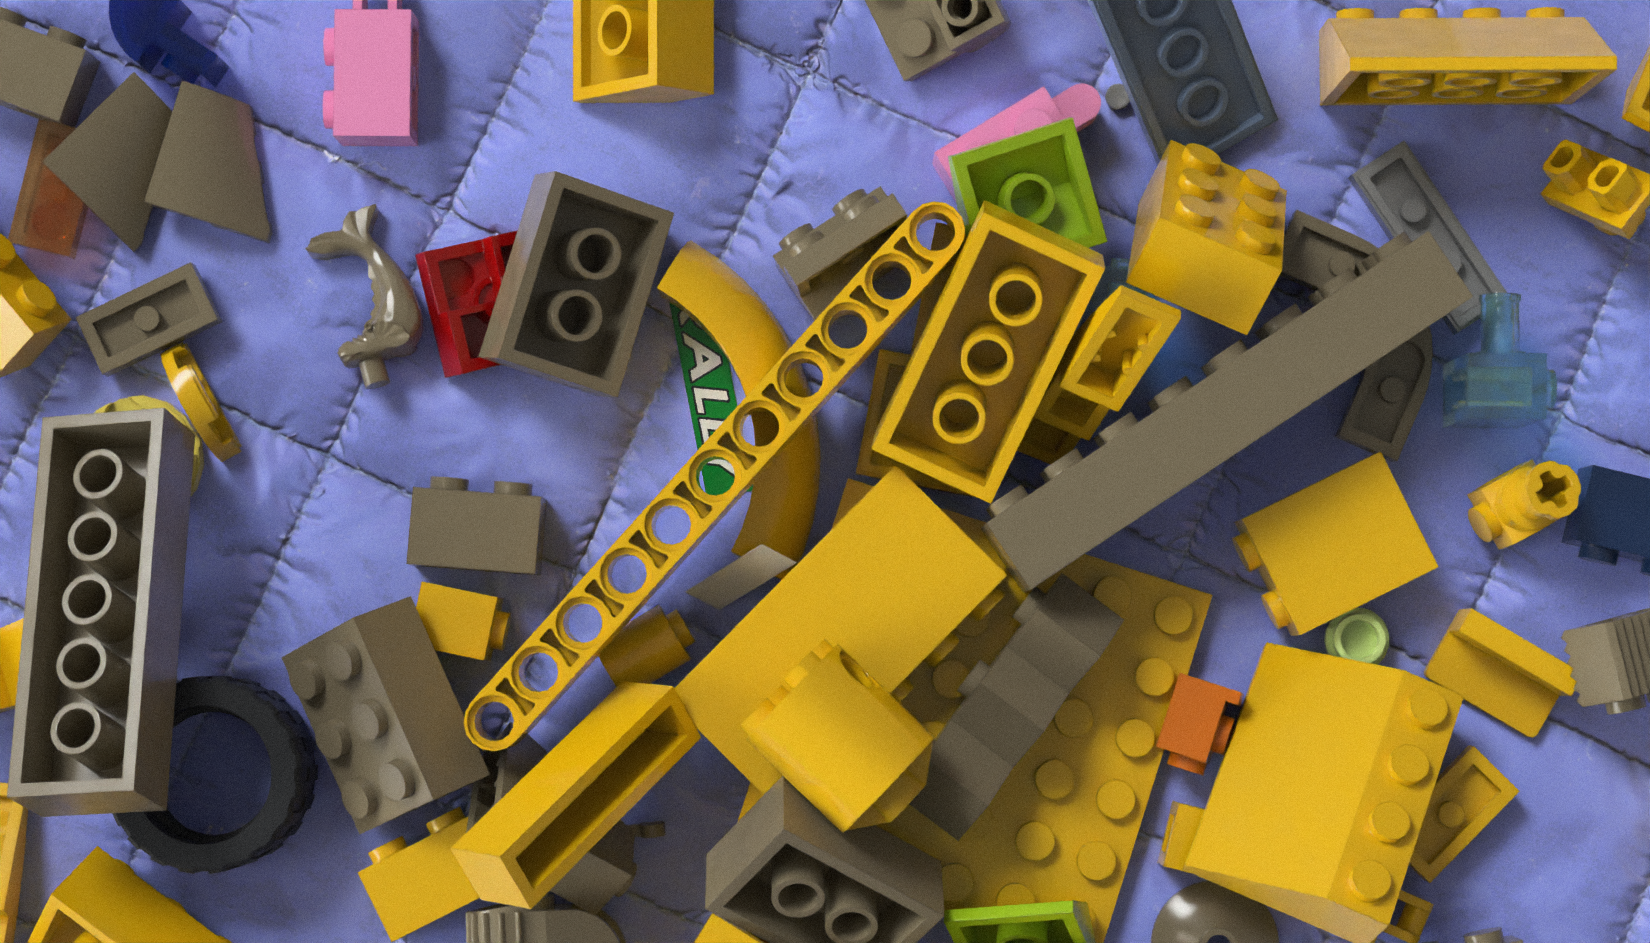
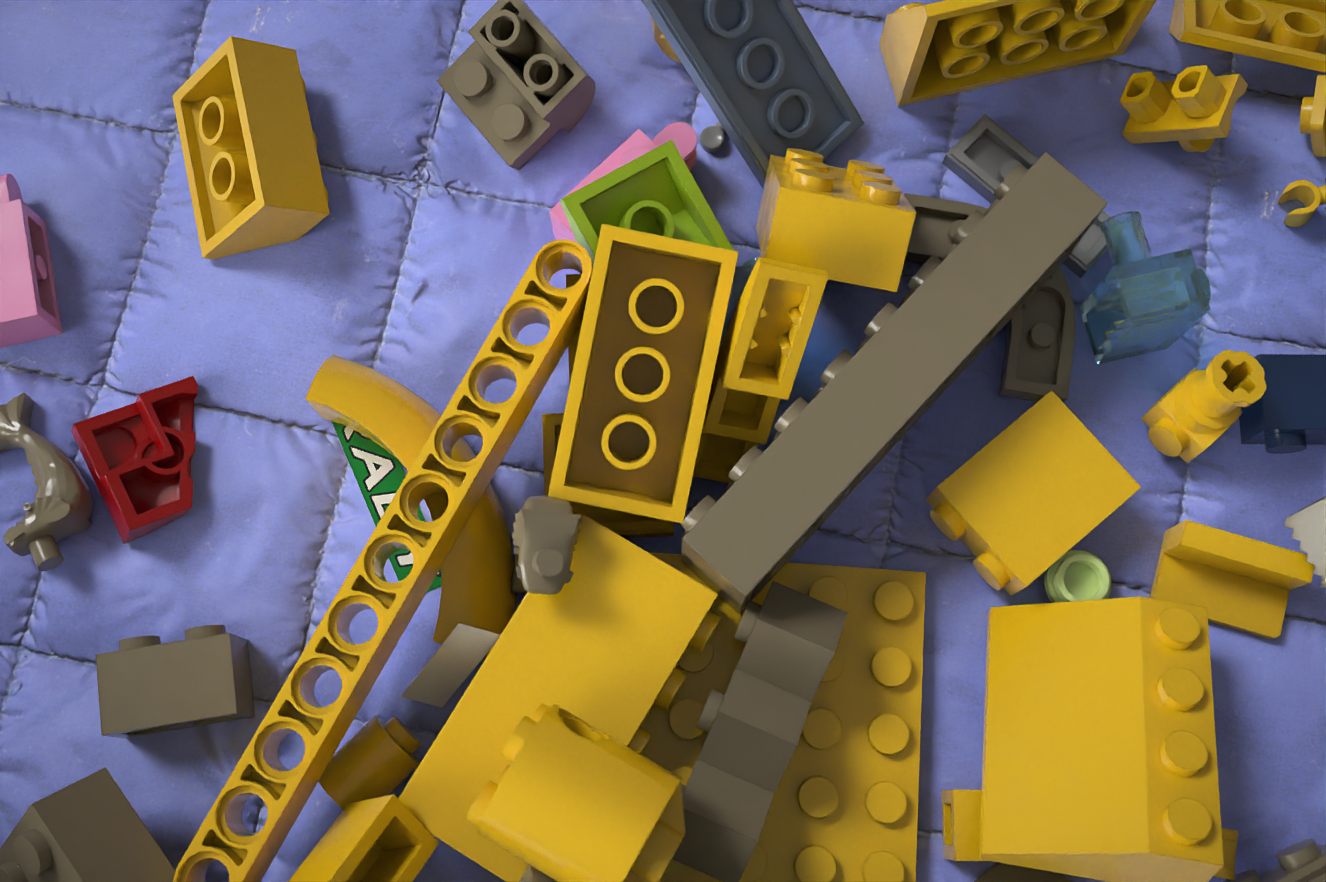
camera: 15 degrees left, 10 degrees down
yellow brick [416,581,511,661] -> none
dark tan brick [479,171,674,397] -> none
dark tan brick [773,186,907,320] -> none
orange brick [1156,673,1245,776] -> none
yellow plate [1409,745,1520,883] -> none
none -> dark tan animal [511,495,581,595]

